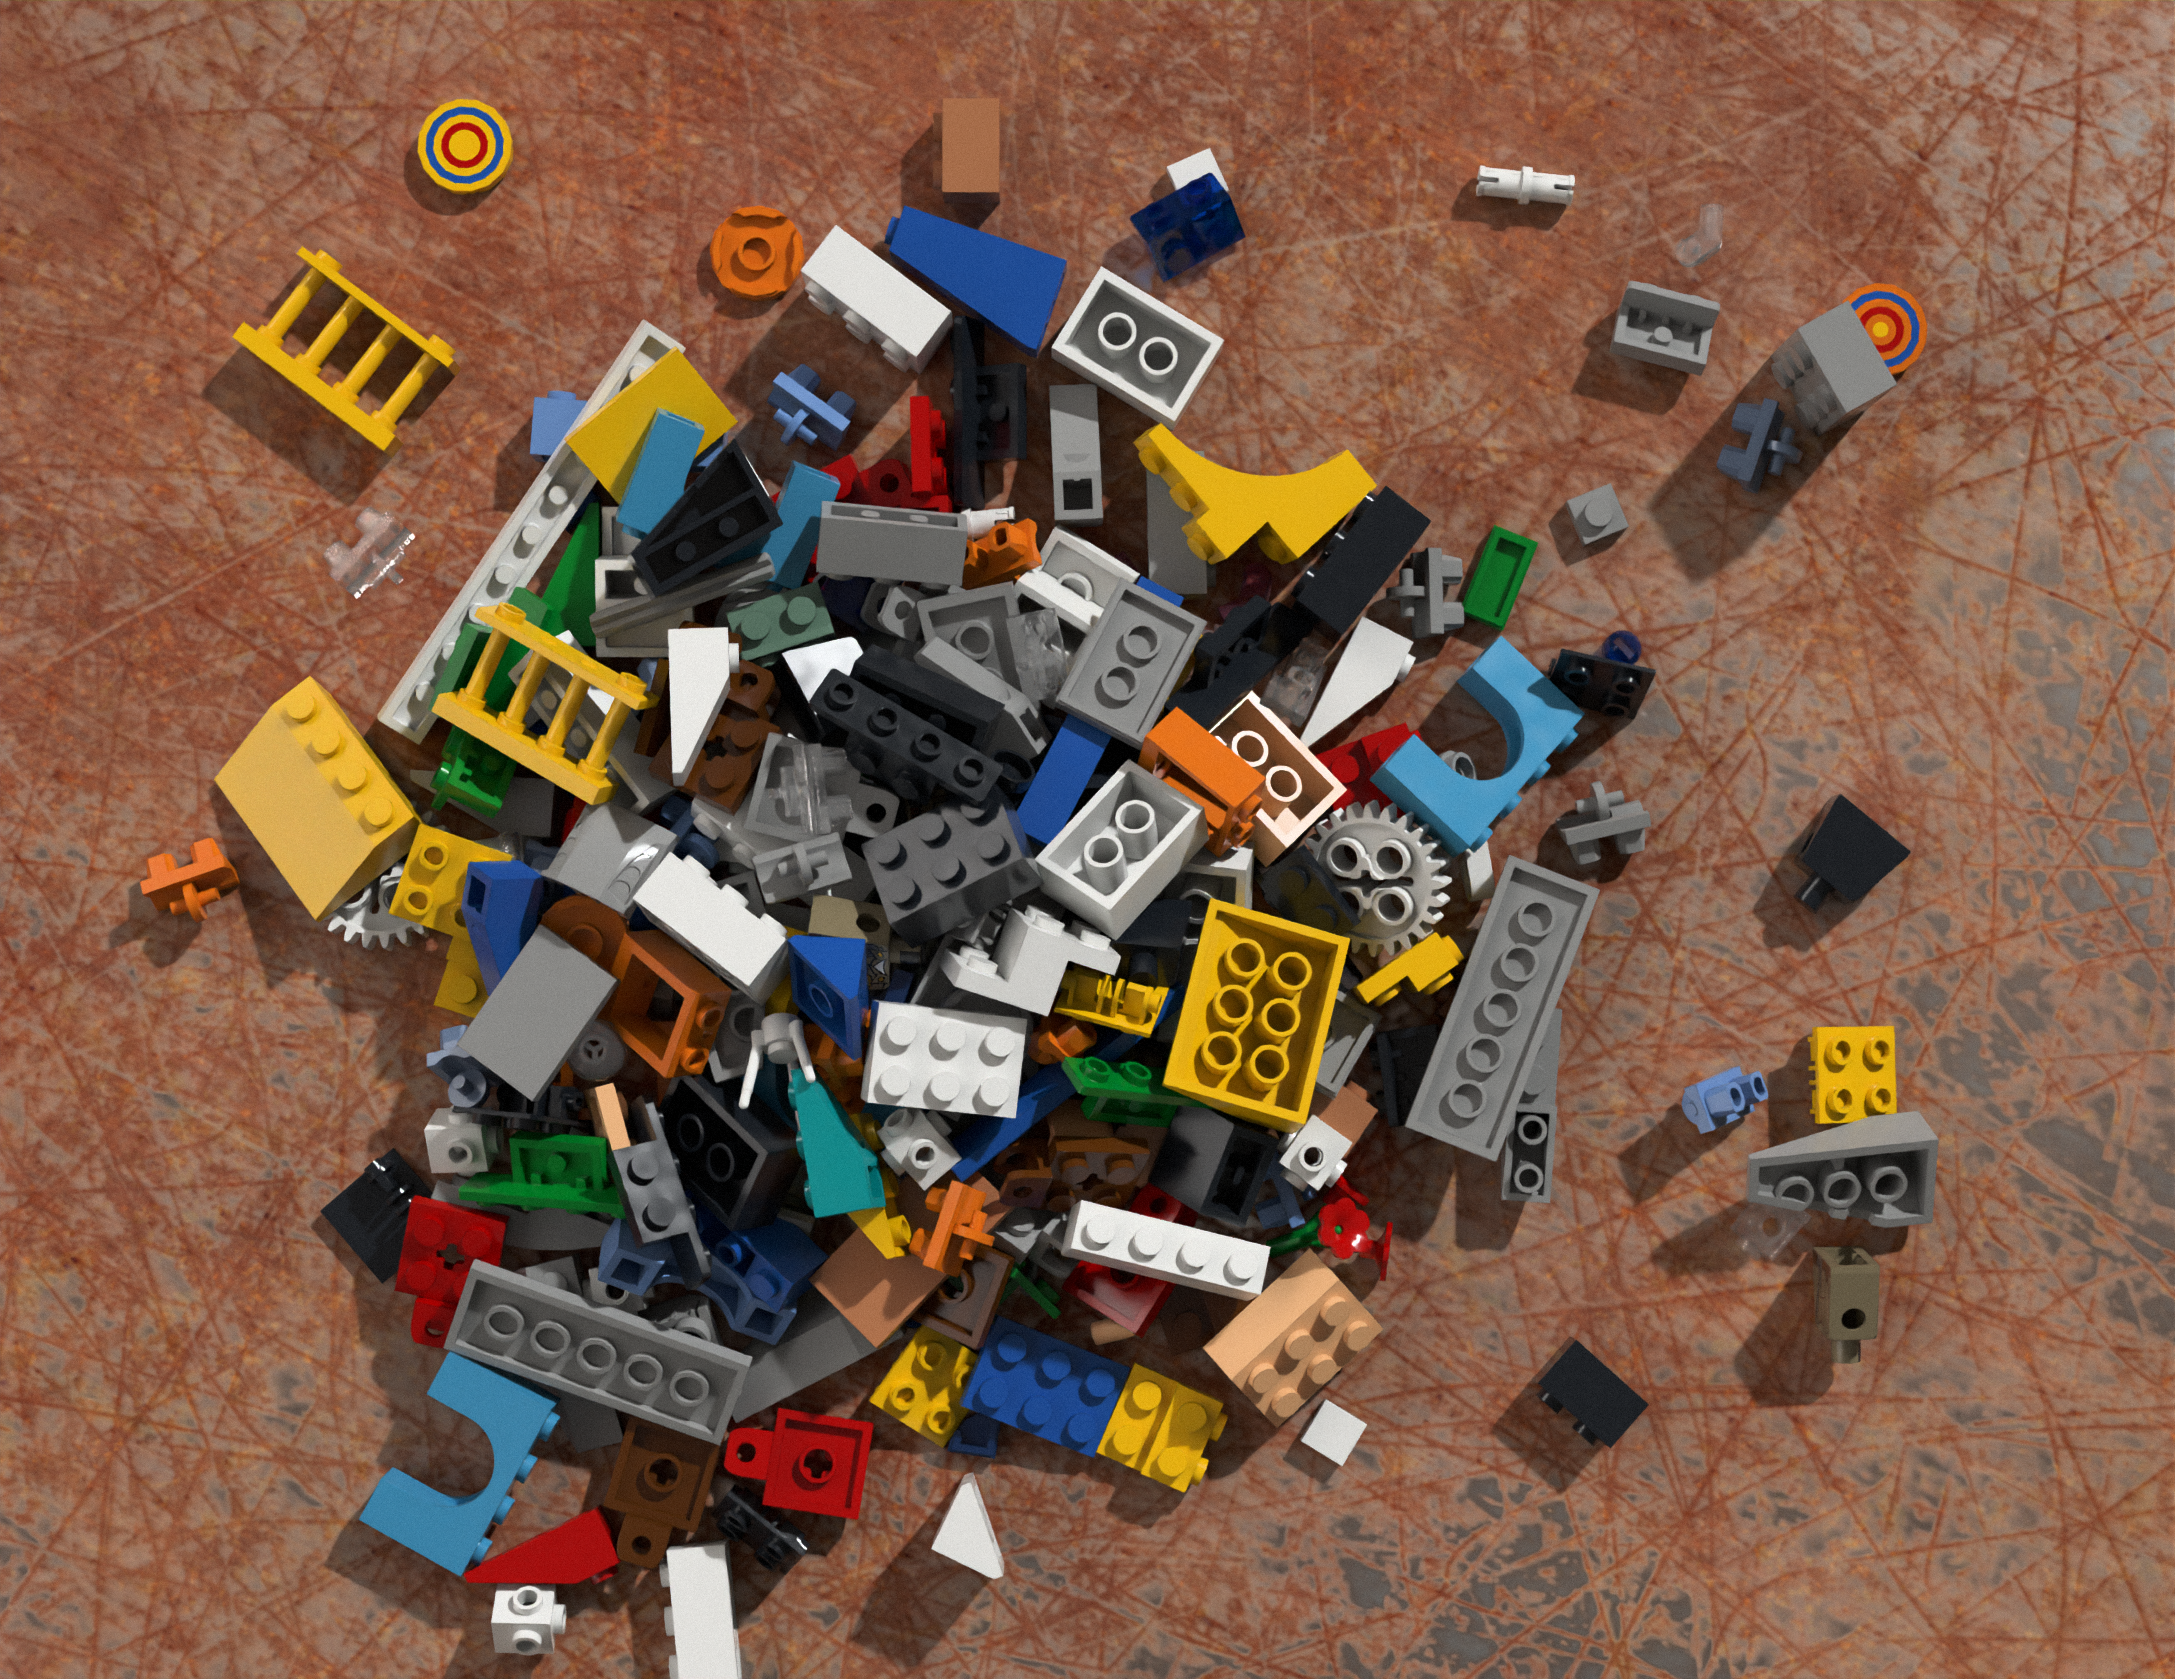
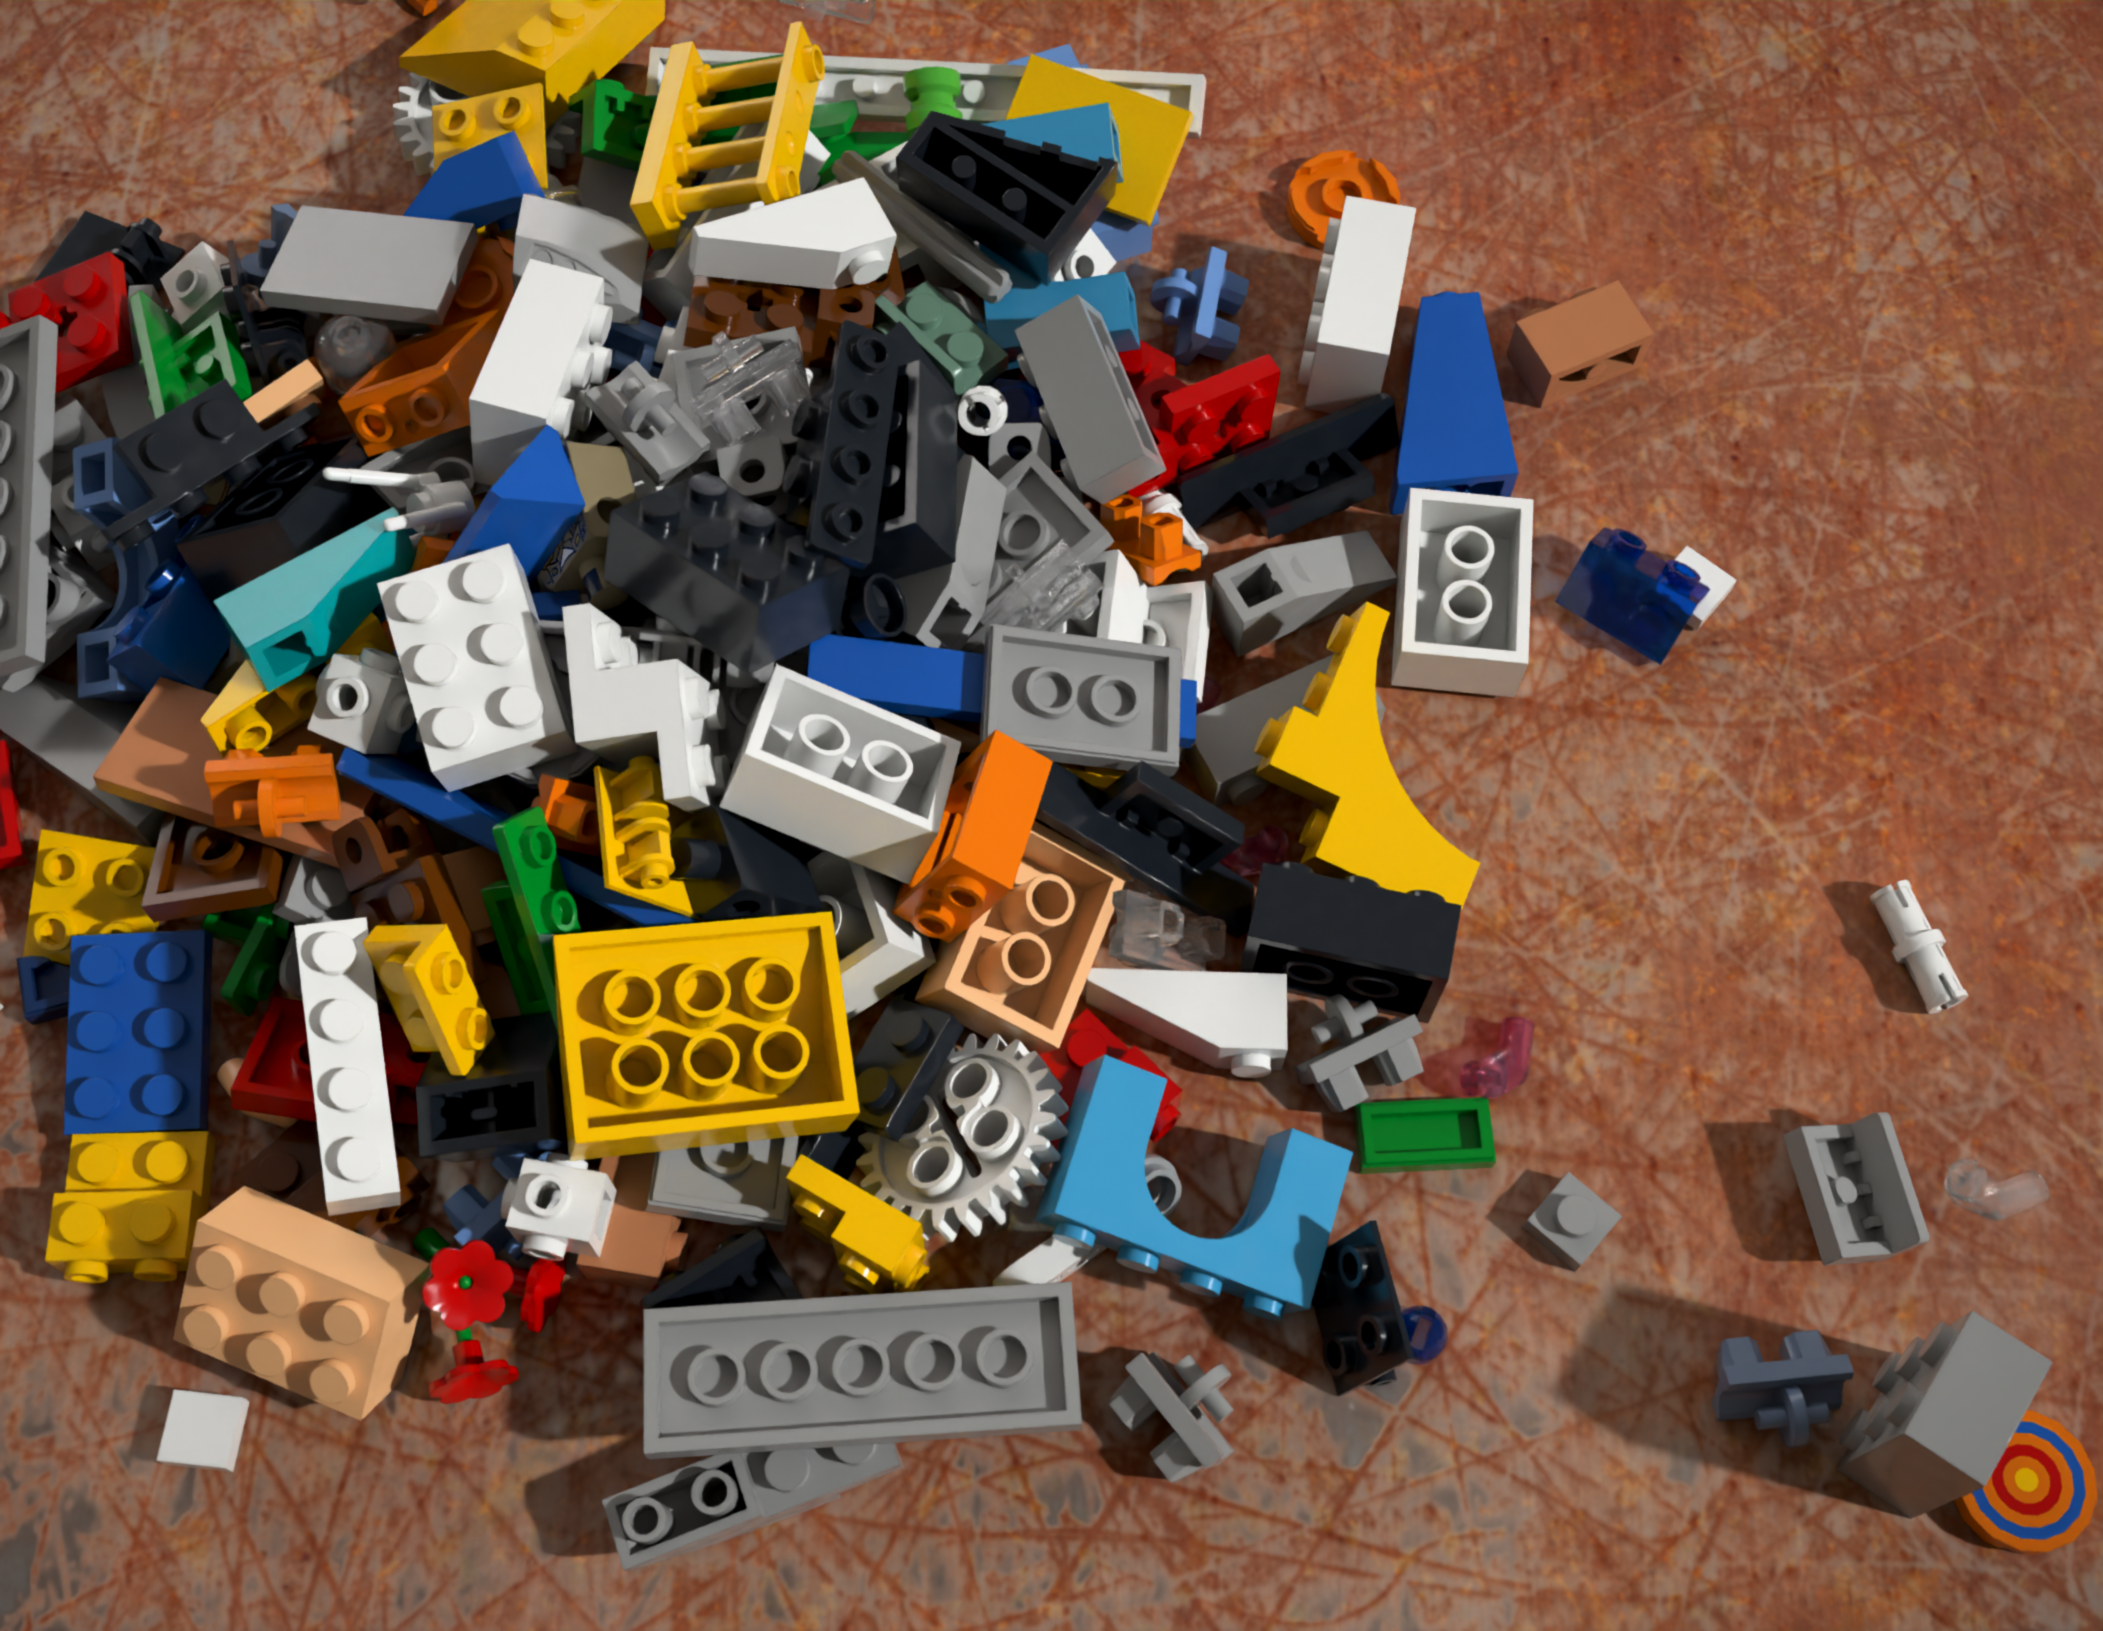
camera: 70 degrees right, 20 degrees down
none -> yellow bracket [362,924,495,1075]
none -> bright green wheel [903,67,963,139]
none -> white pin [958,385,1008,436]
none -> clear pink arm [1460,1017,1535,1100]

